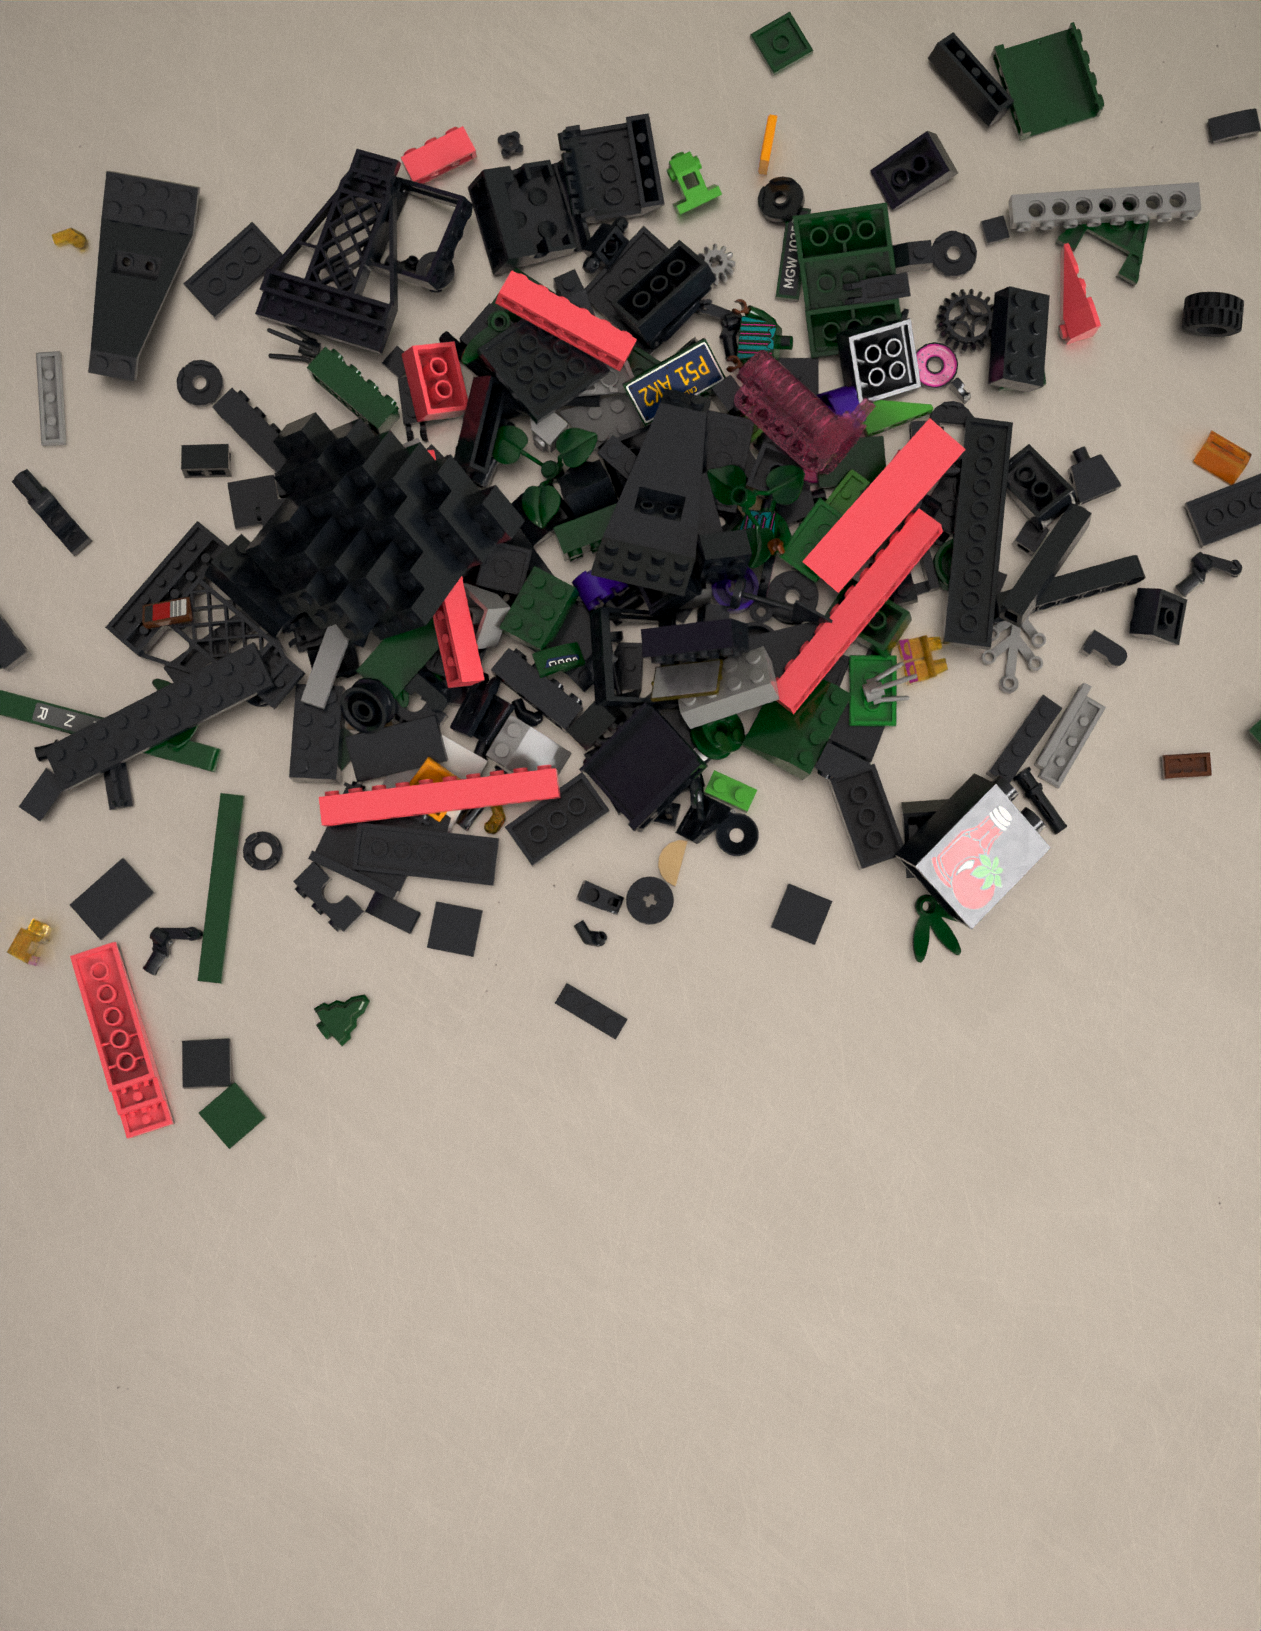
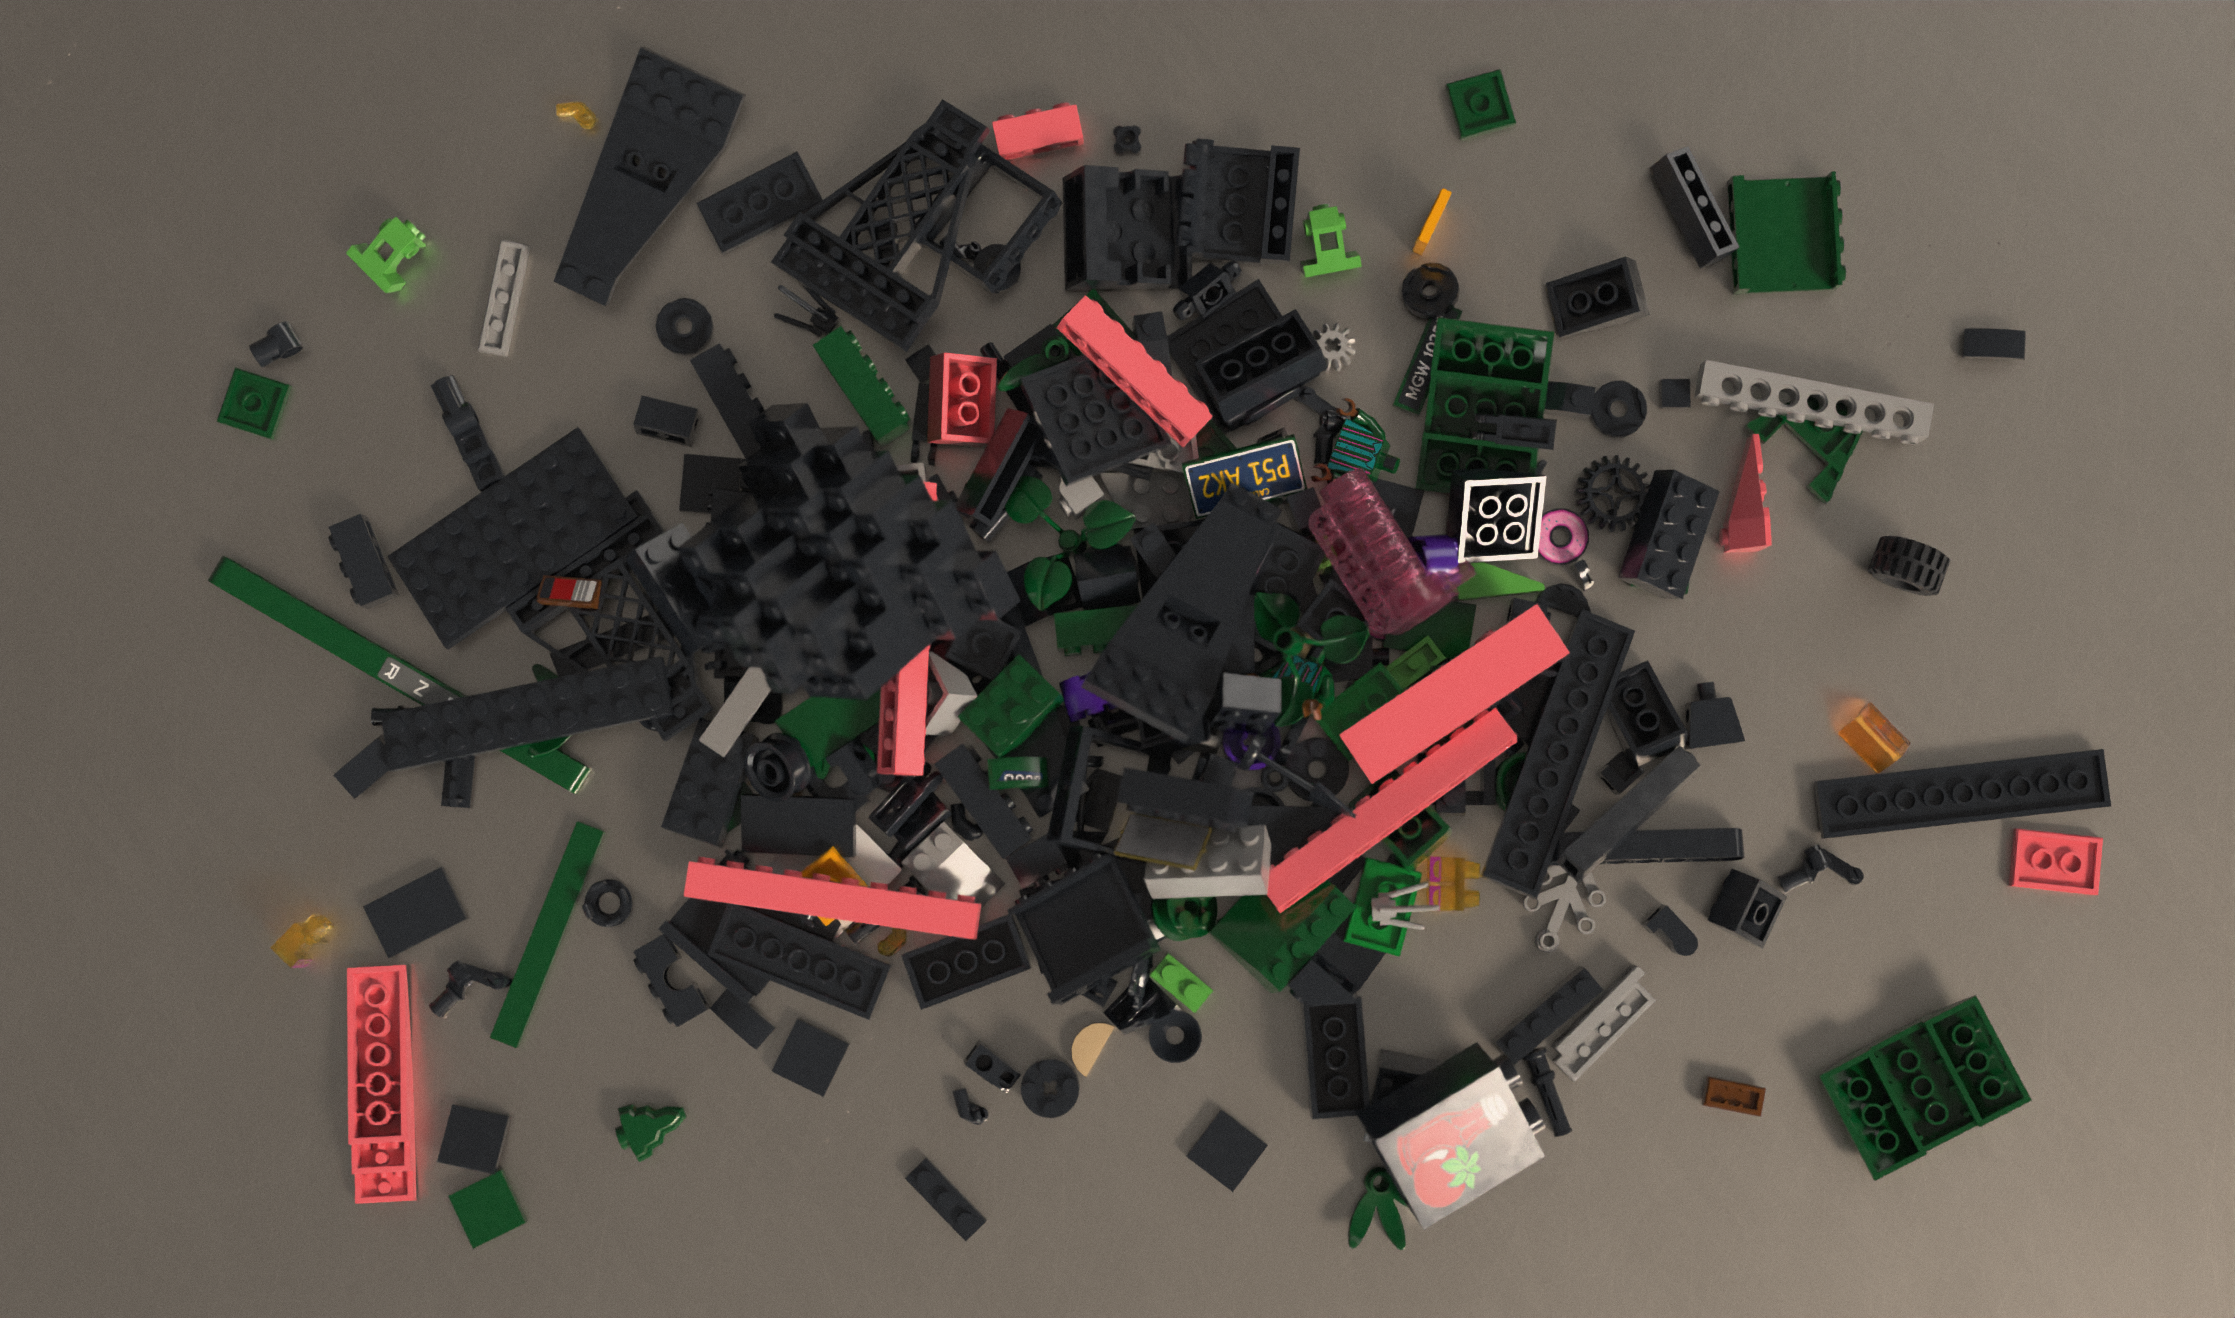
camera: 15 degrees right, 0 degrees up
none -> black plate [387,427,639,650]

